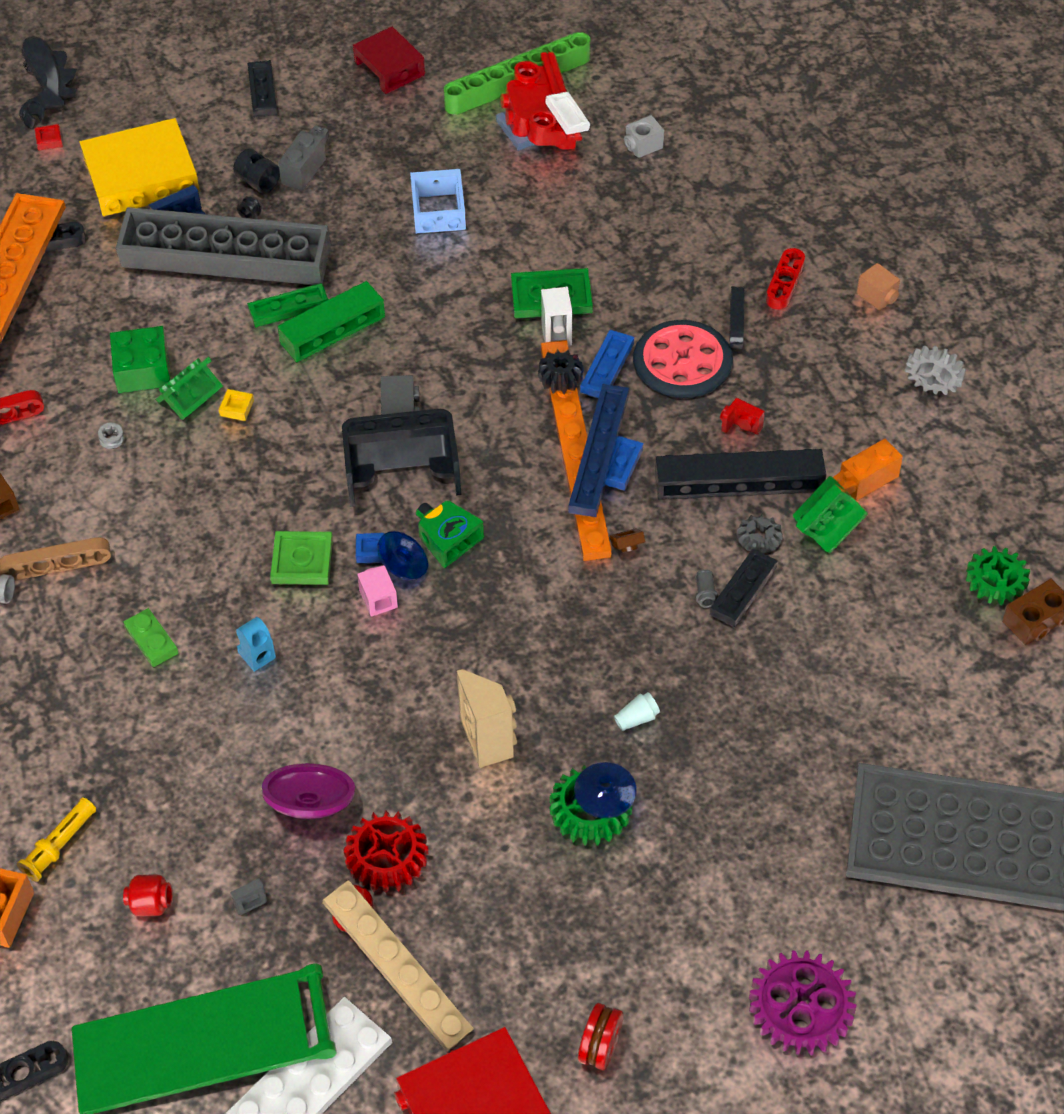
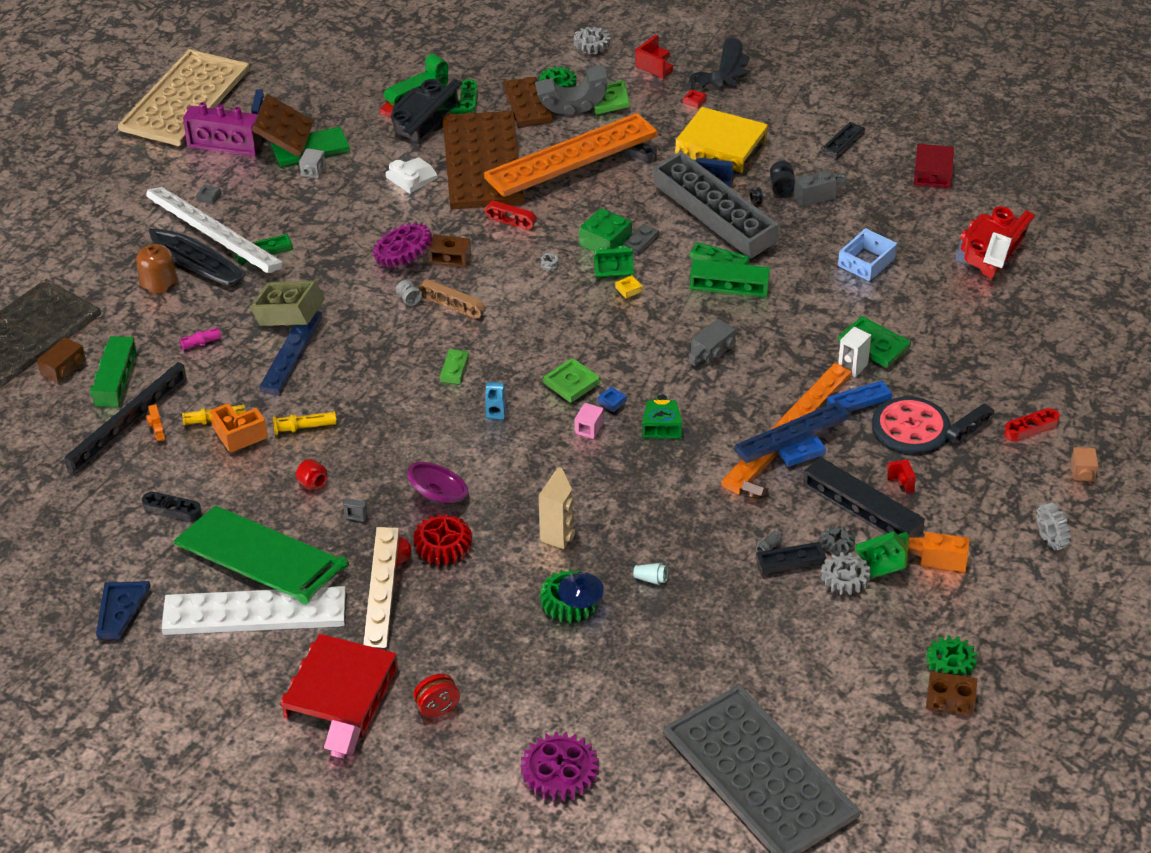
camera: 45 degrees right, 10 degrees down
black windscreen [342,409,462,507] -> none
clear blue dish [377,531,428,581] -> none
bright green beam [444,32,590,115] -> none
black gear [538,349,584,395] -> none
light grey brick [624,115,664,158] -> none
none -> dark grey plate [622,224,659,256]
none -> light grey gear [821,552,870,595]

